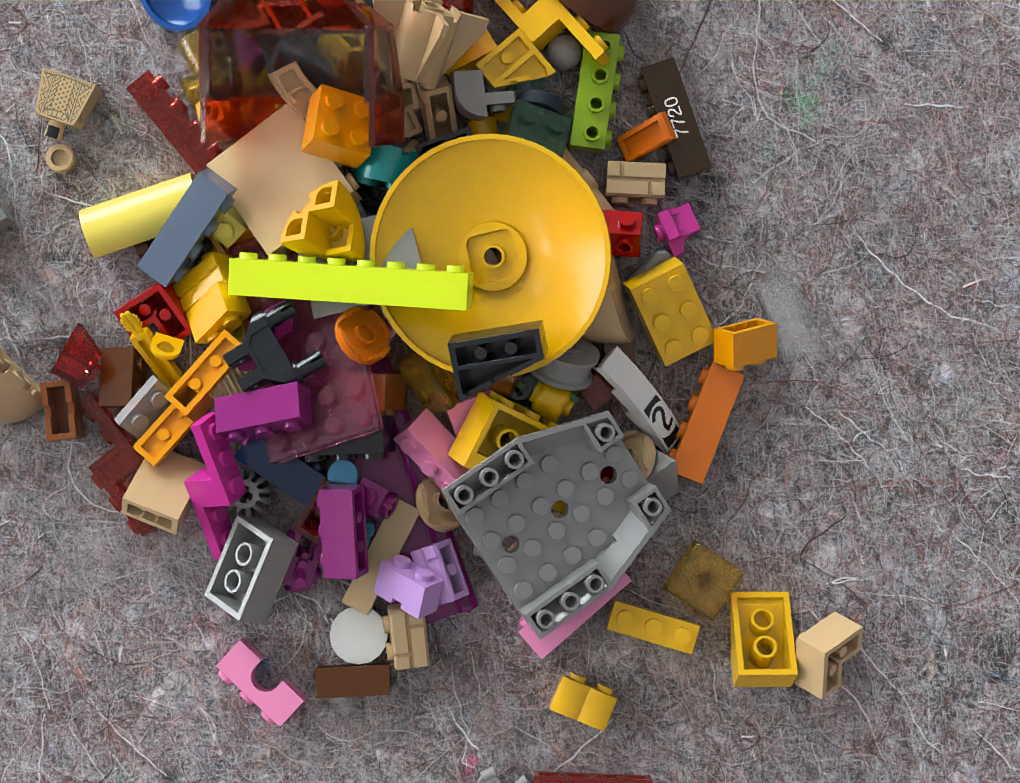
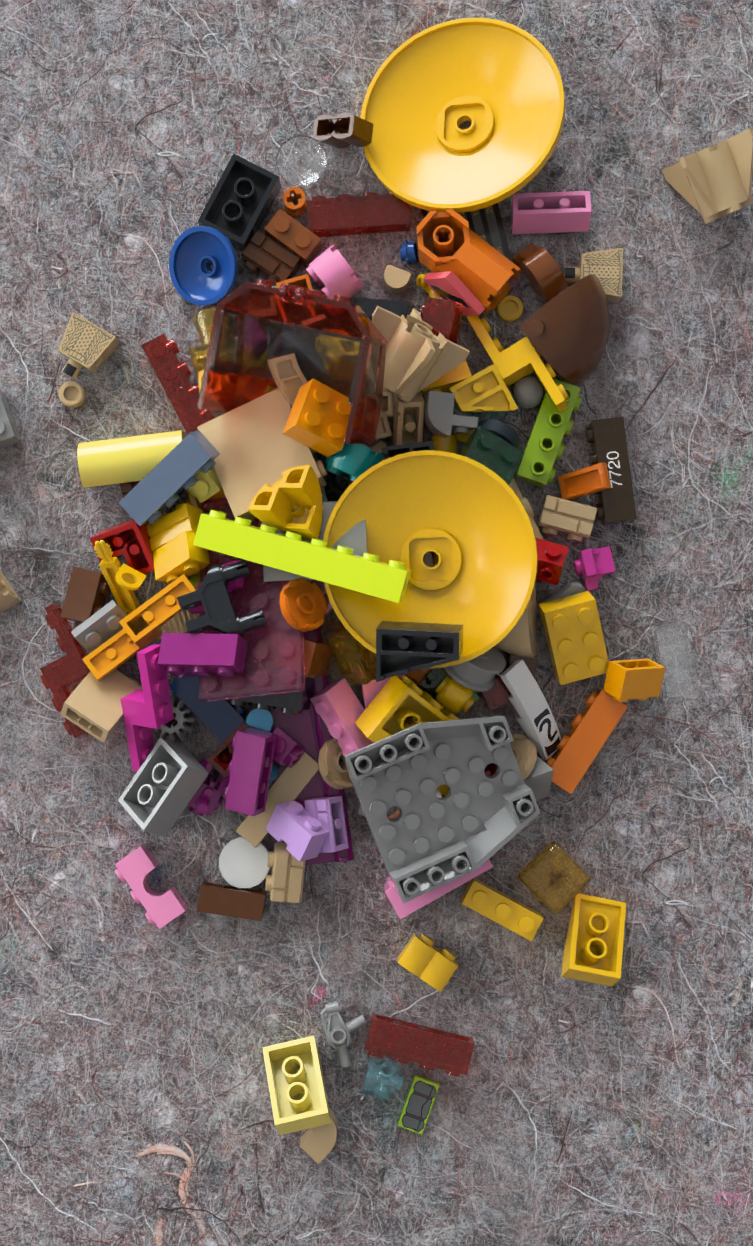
camera: 10 degrees right, 0 degrees up
dark orange brick [40,379,85,442] -> none
clear red slope [50,323,102,389] -> none
tan brick [794,611,863,700] -> none

